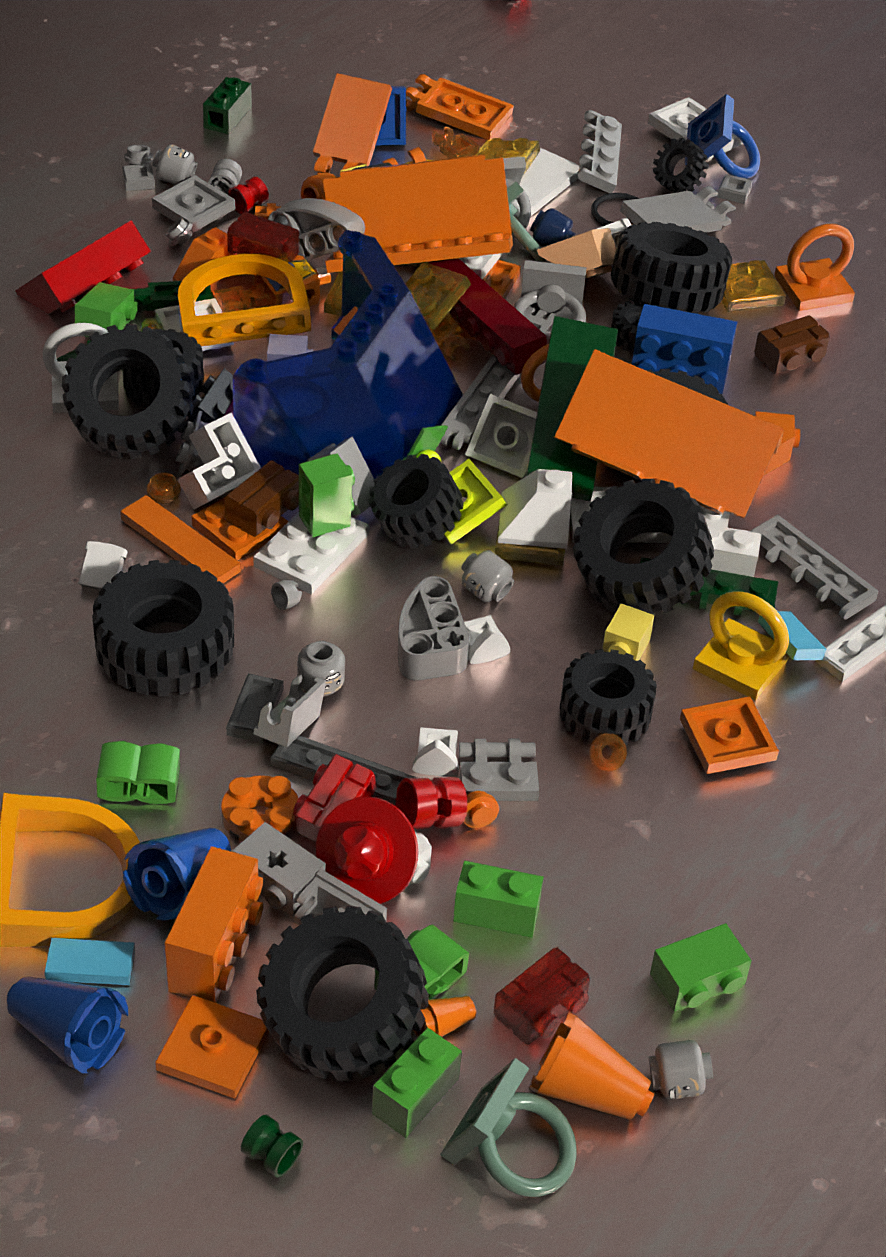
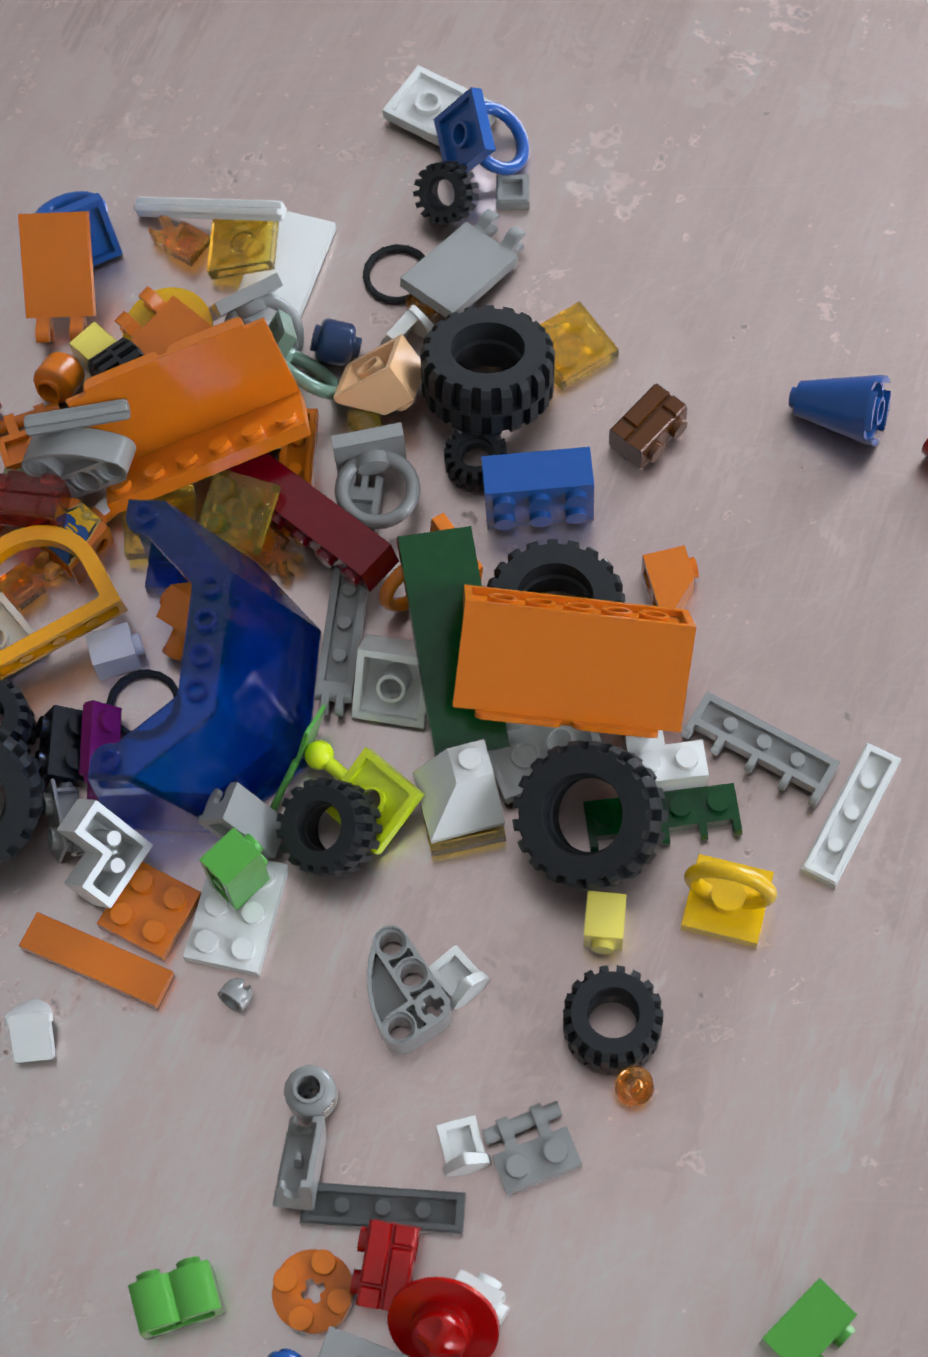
camera: 10 degrees left, 20 degrees up
black tyre [92,560,234,696] -> none
clear orange plate [147,473,181,504] -> none
reddish brown brick [225,460,299,537] -> none
dark grey tile [226,673,284,743] -> none
red wheel [396,777,467,829] -> none
orange tile [406,74,514,141] -> none
bright green brick [453,860,544,937] -> none
light grey head [461,550,514,602] -> none
orange plate [463,791,499,828] -> none
light grey hinge [578,110,622,193] -> none
orange plate [680,696,779,774] -> none
medium azure tile [758,611,827,661] -> none
orange tile [774,224,855,311] -> none
none -> light grey axle [23,399,131,436]
none -> white axle [134,197,286,221]

